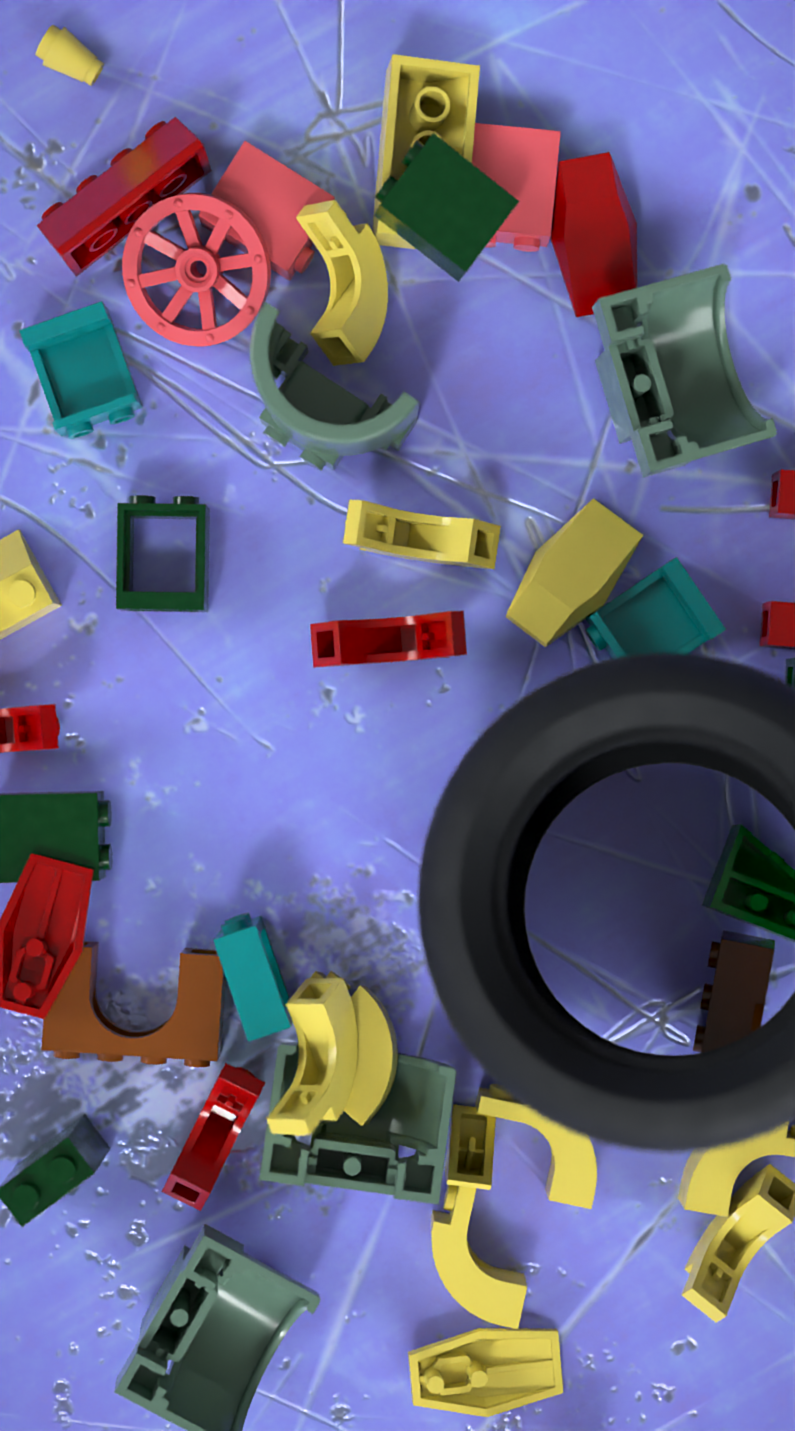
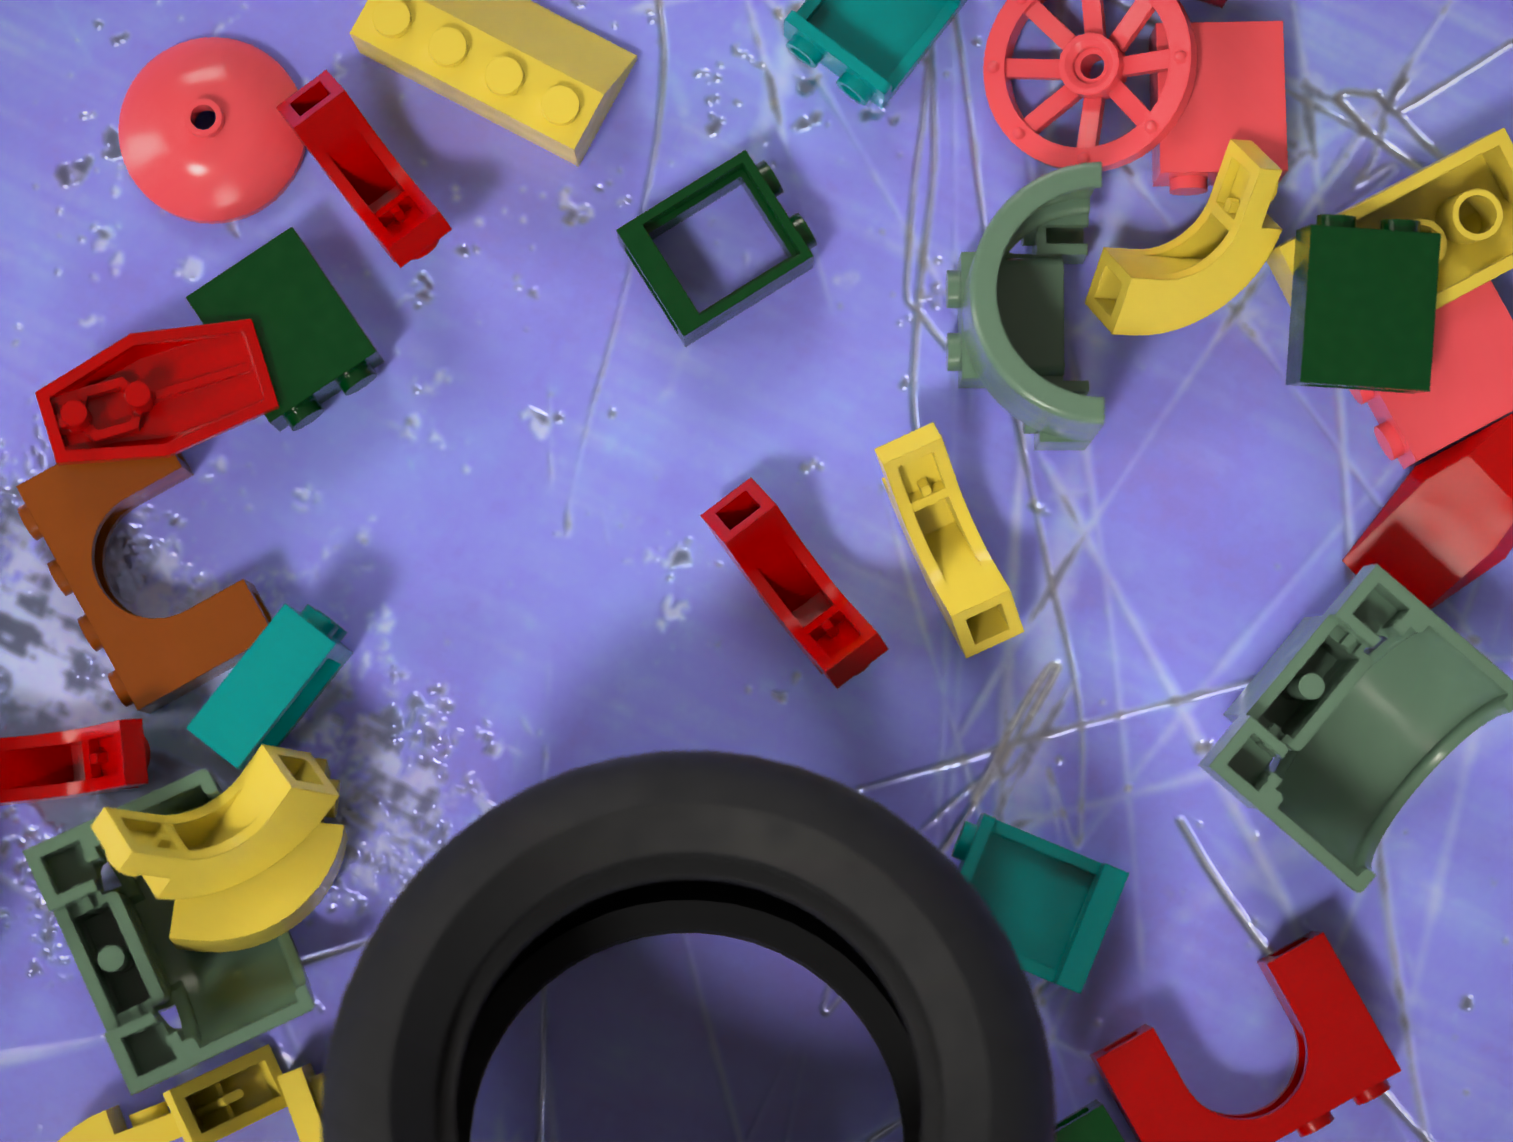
camera: 60 degrees right, 5 degrees down
light yellow piece [506,498,643,648] -> none

